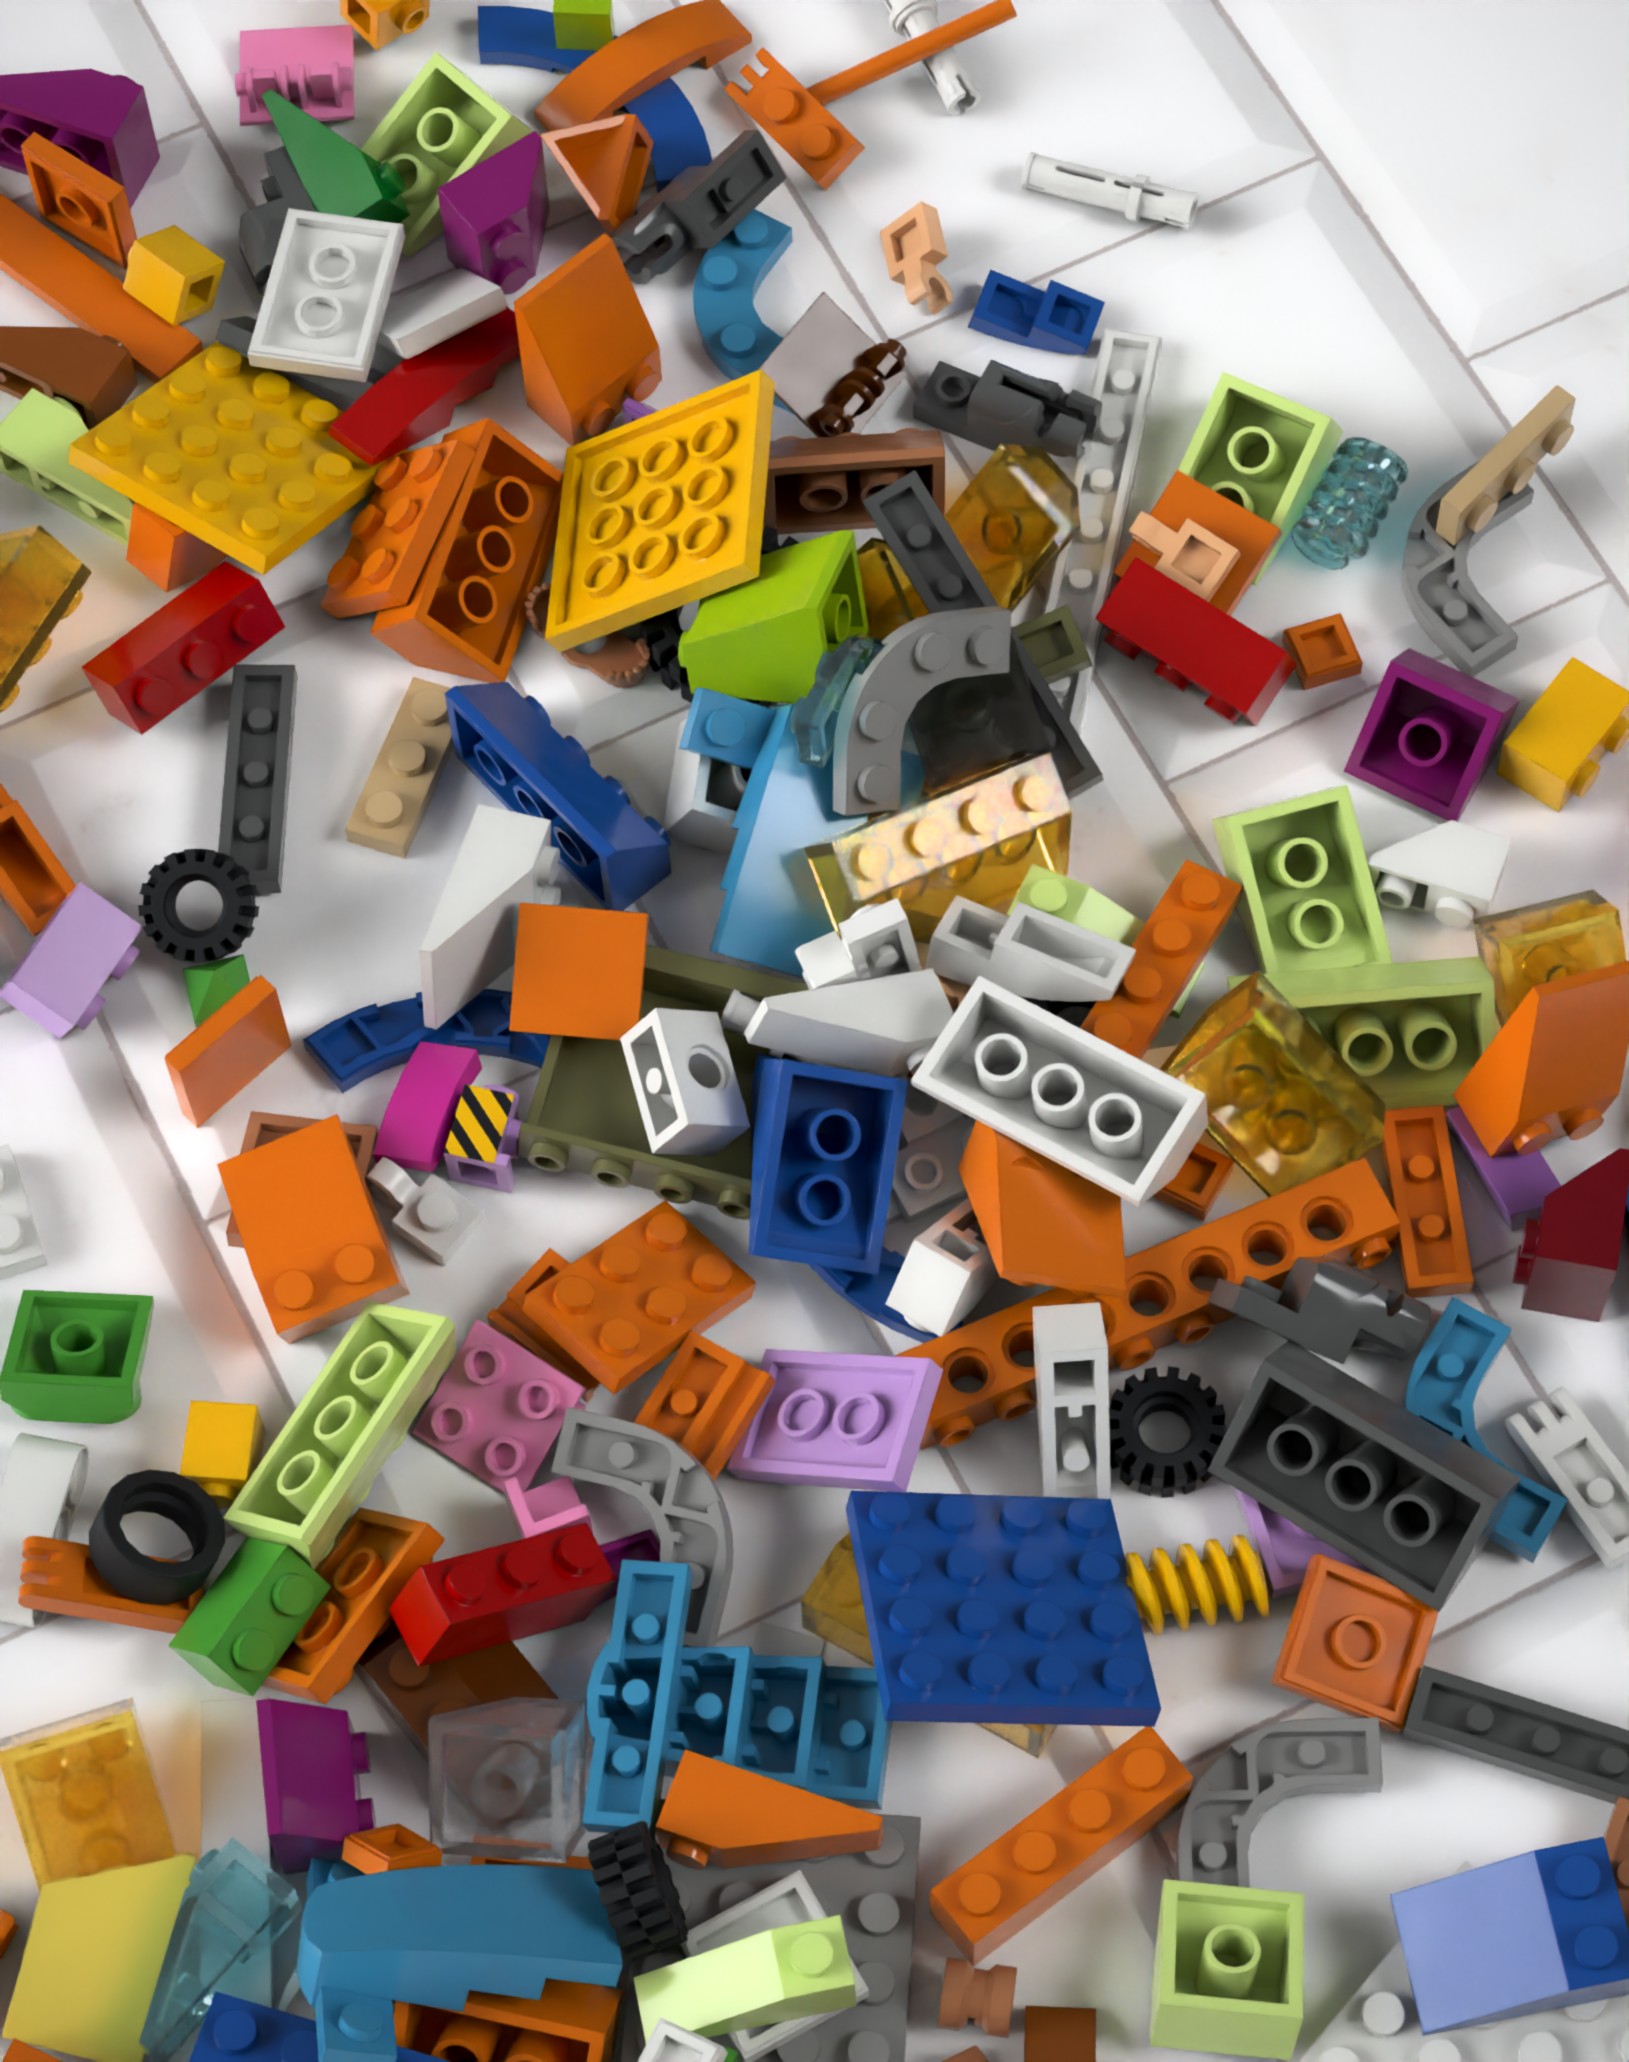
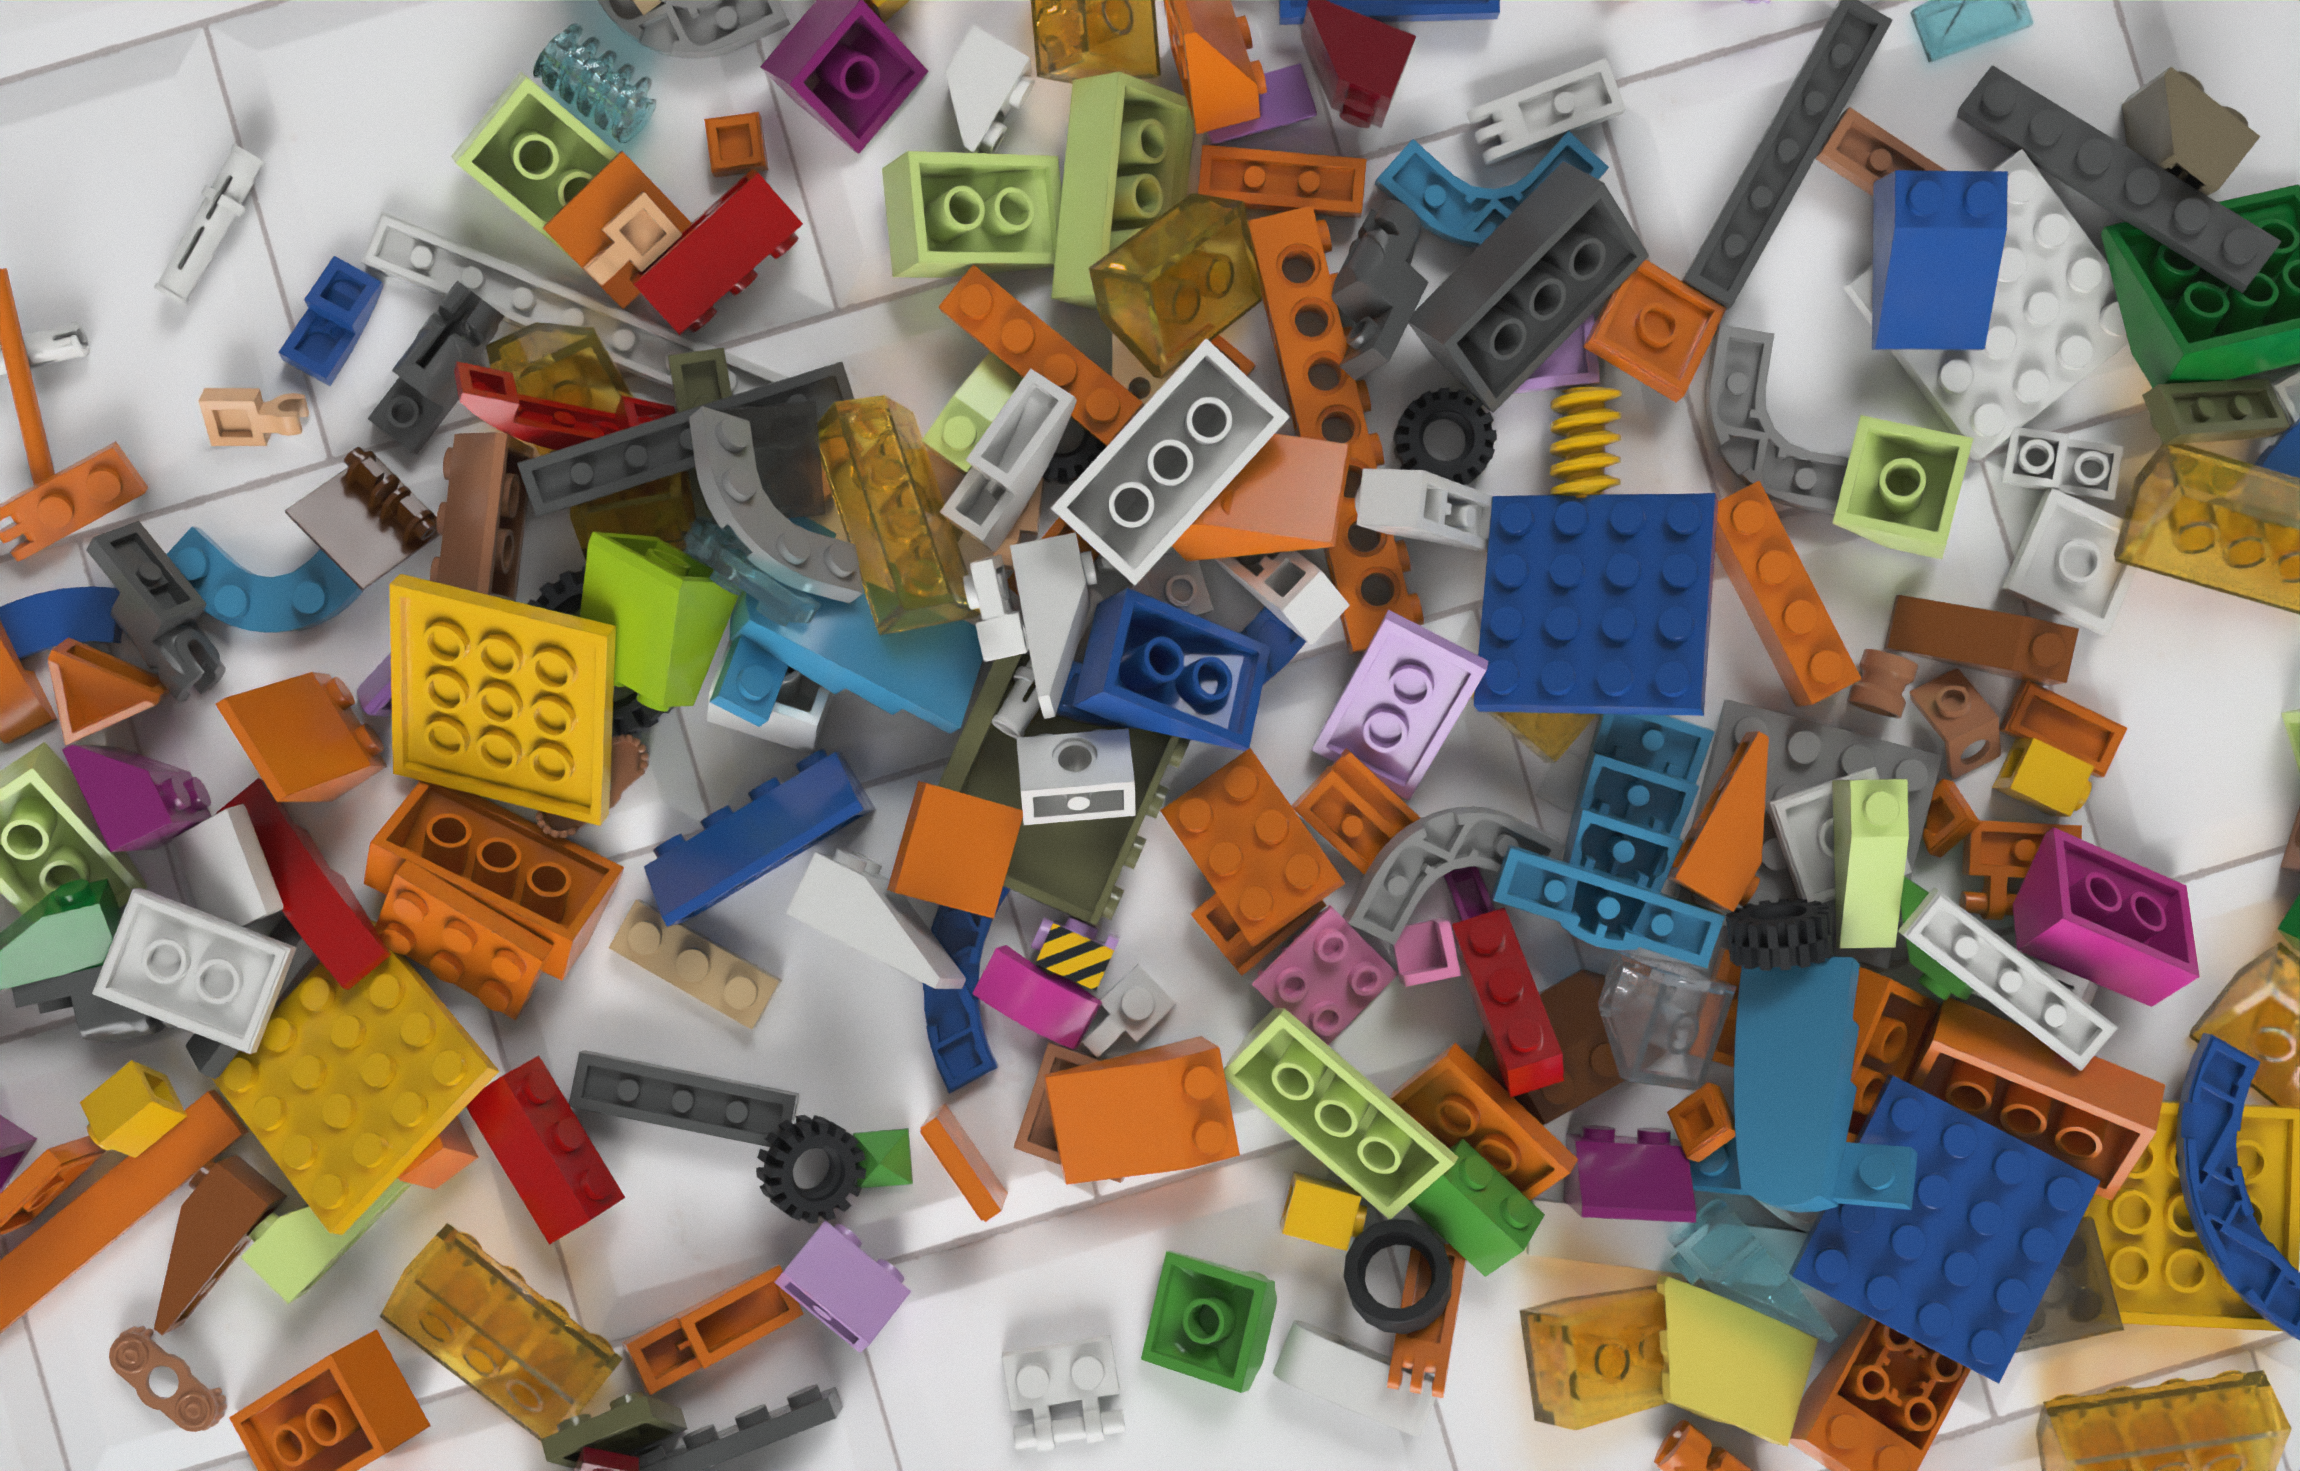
camera: 80 degrees left, 25 degrees up
none -> red slope [454,361,676,450]

